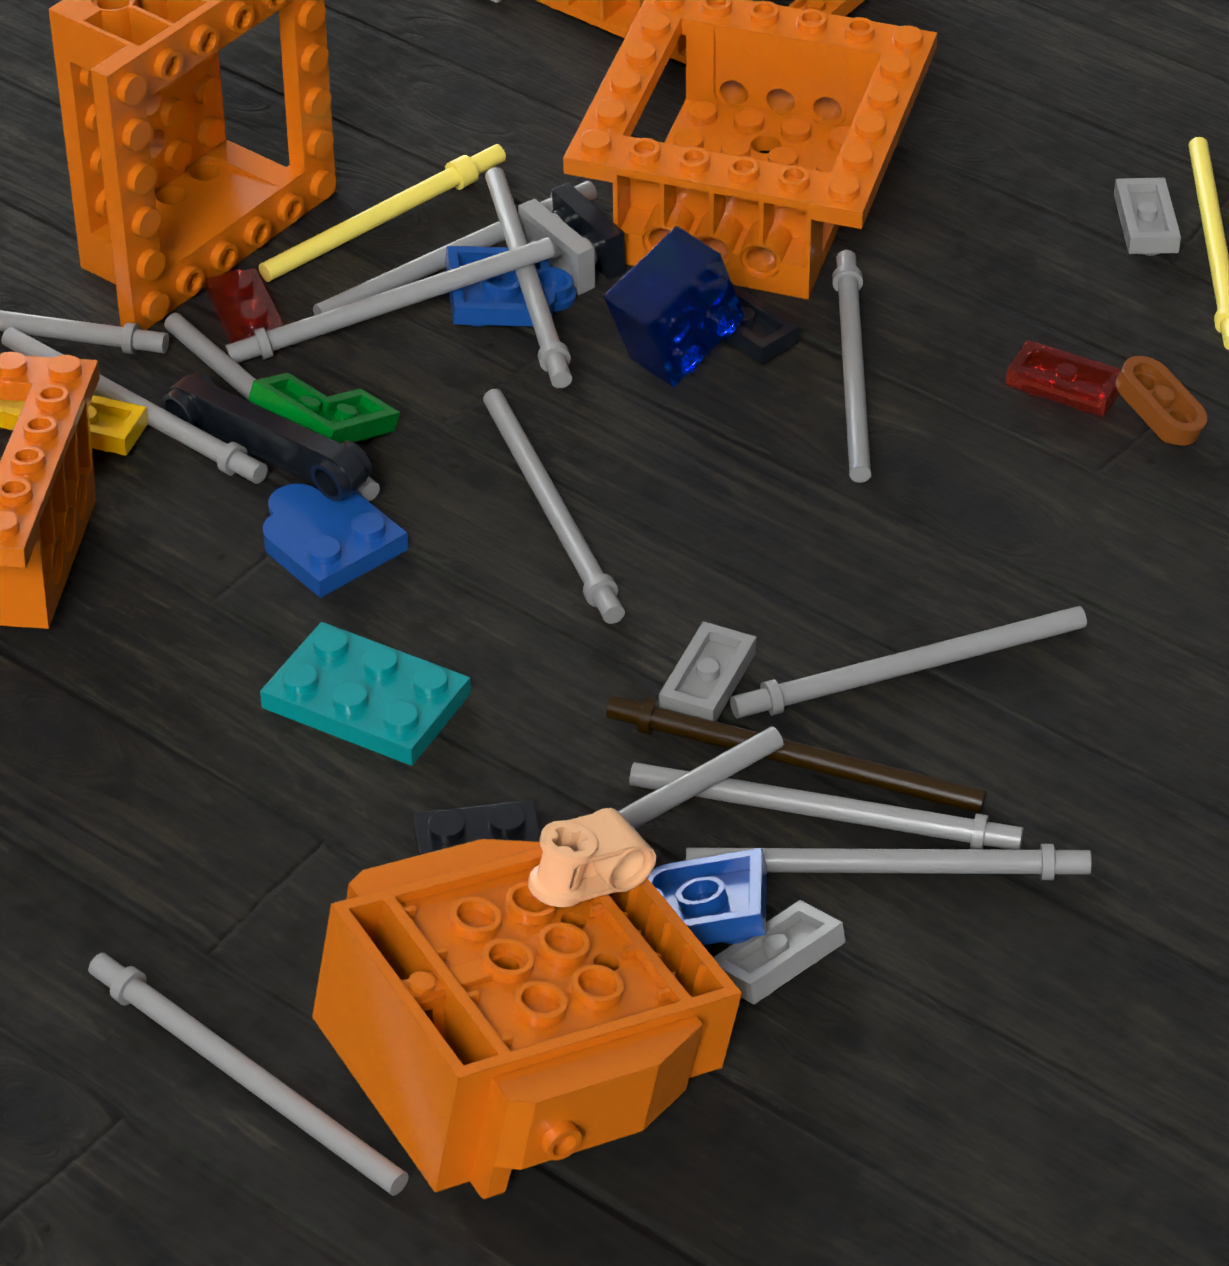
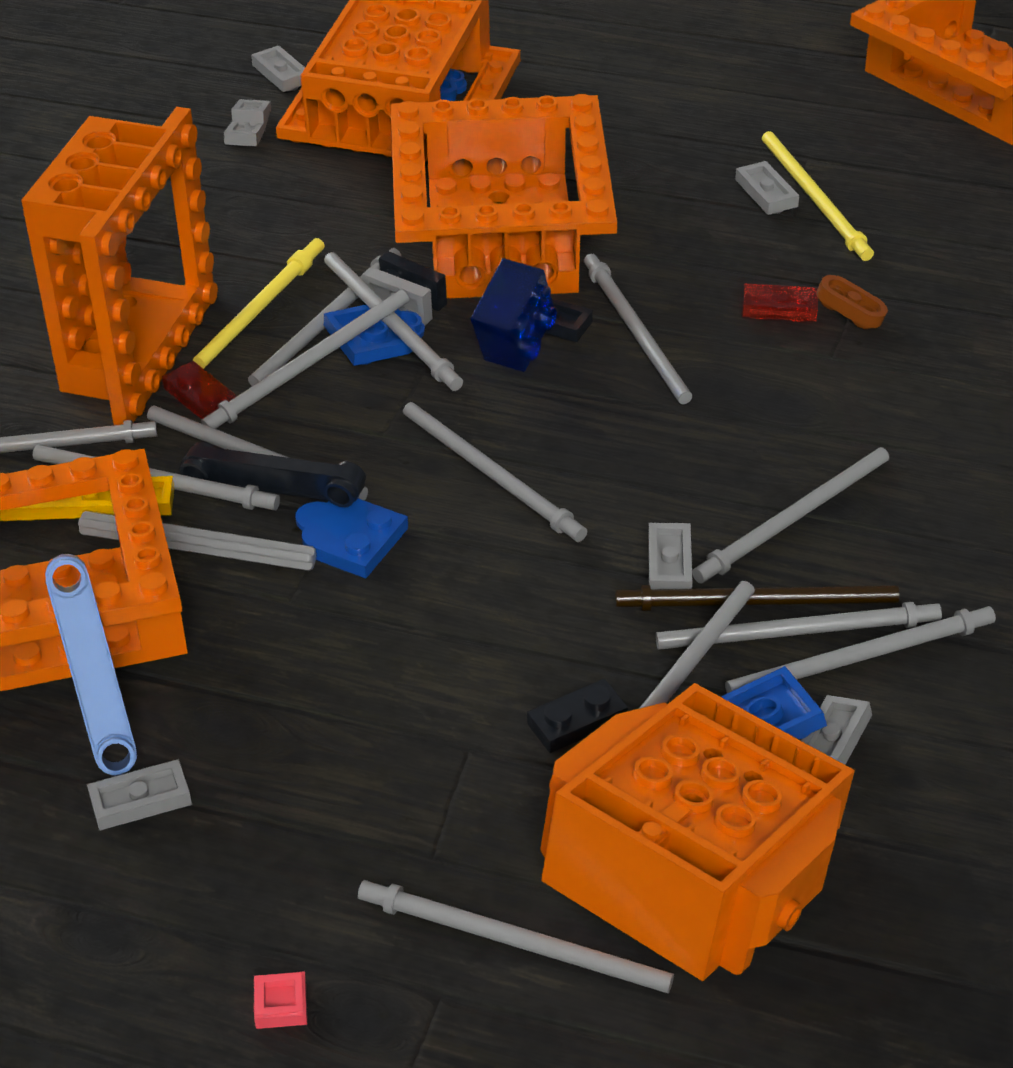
camera: 20 degrees left, 0 degrees up
green plate [248,372,400,443] -> none
teal plate [260,621,471,766] -> none
light nougat piece [528,808,656,907] -> none
none -> light grey axle [78,511,316,571]

